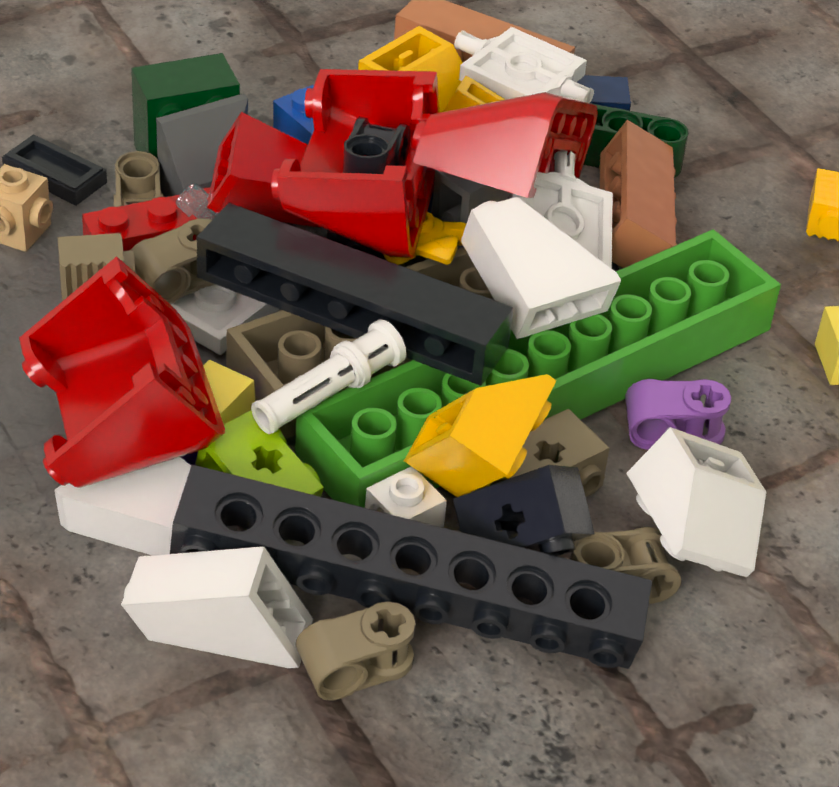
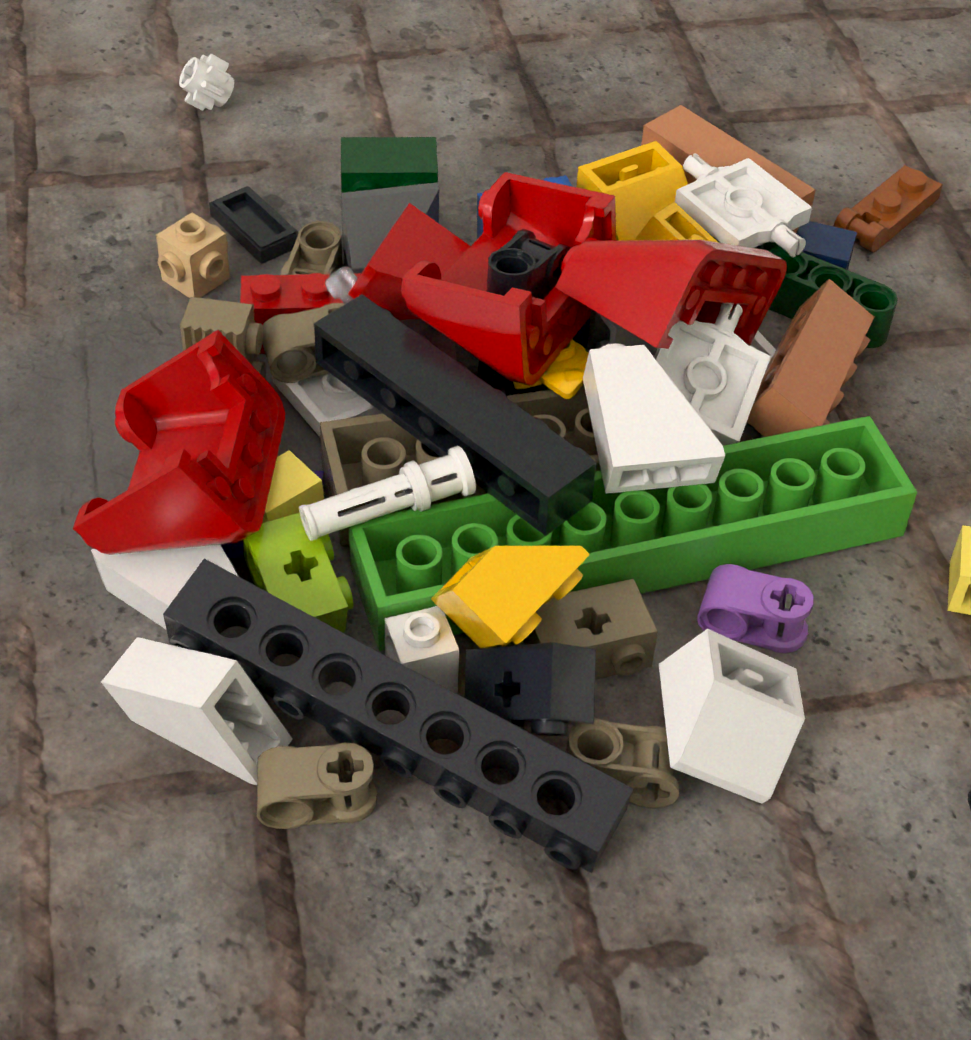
camera: 20 degrees right, 5 degrees up
none -> dark orange plate [833,165,943,252]

